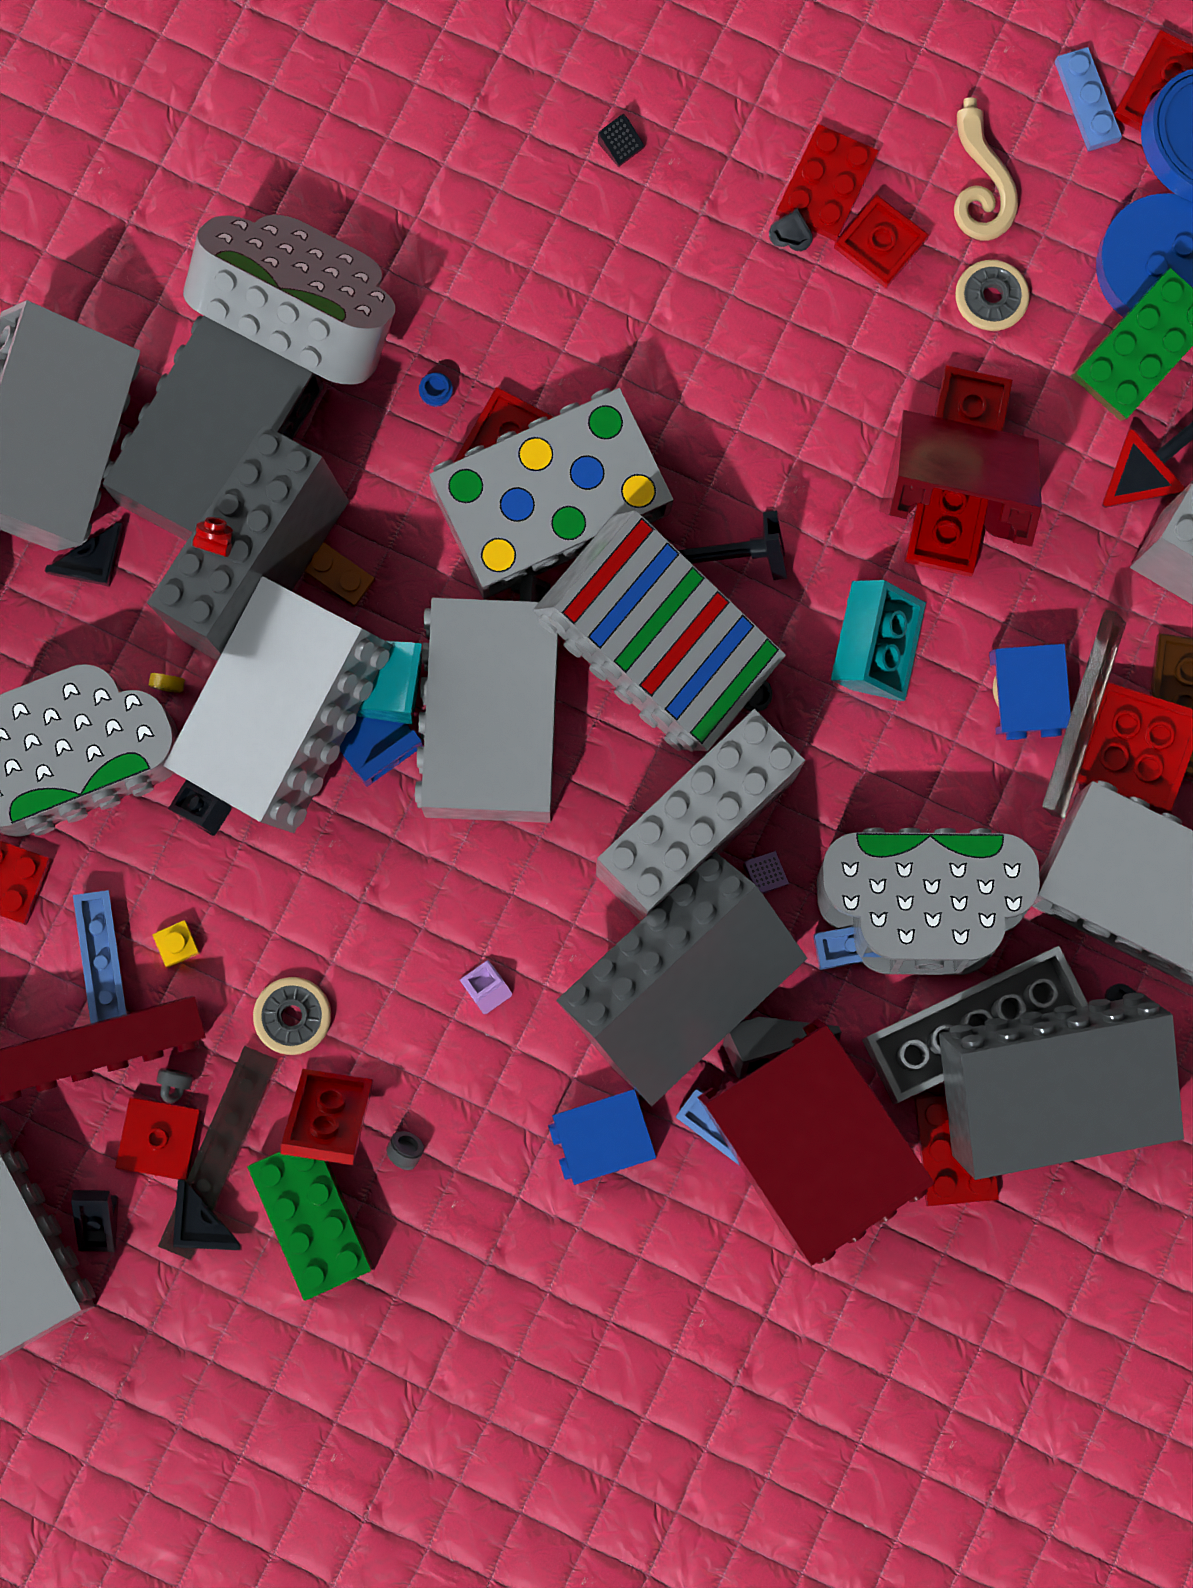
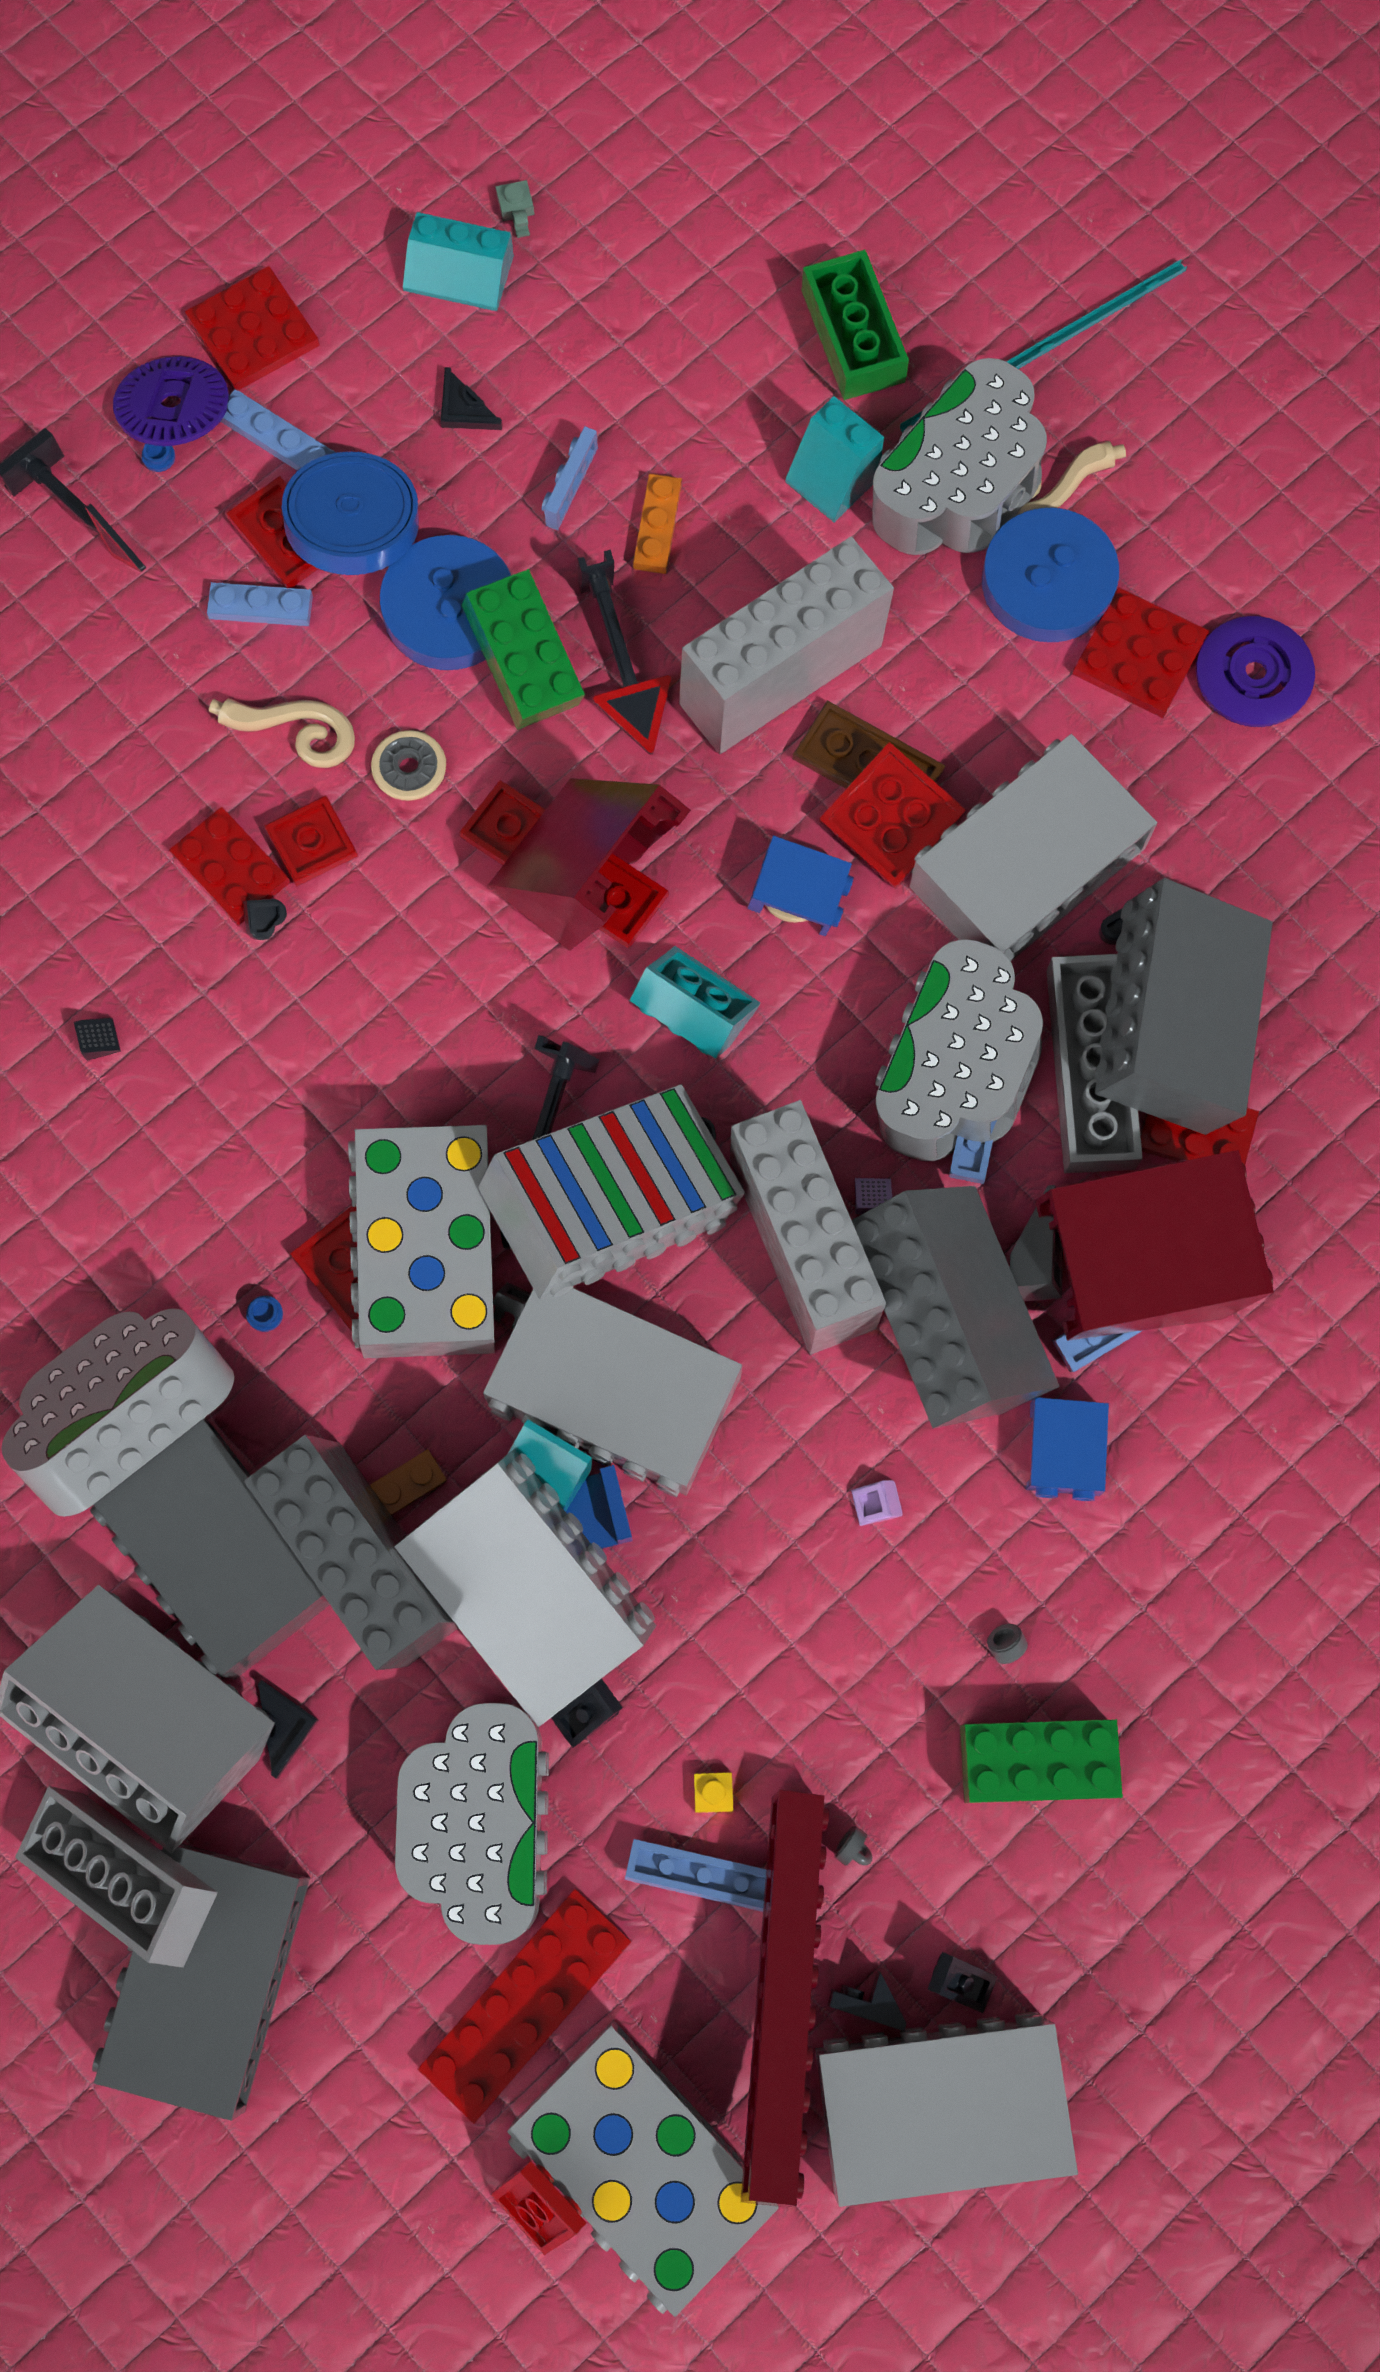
camera: 65 degrees left, 5 degrees down
red plate [115,1097,201,1181] -> none
yellow tile [148,673,185,693] -> none
clear smoke tile [158,1046,278,1260] -> none
black tile [173,1179,242,1250] -> none
red plate [193,517,233,557] -> none
wheel [253,977,331,1055] -> none
red plate [281,1069,373,1165] -> none
clear smoke tile [1042,610,1126,819] -> none
none -> black slope [827,1970,907,2031]

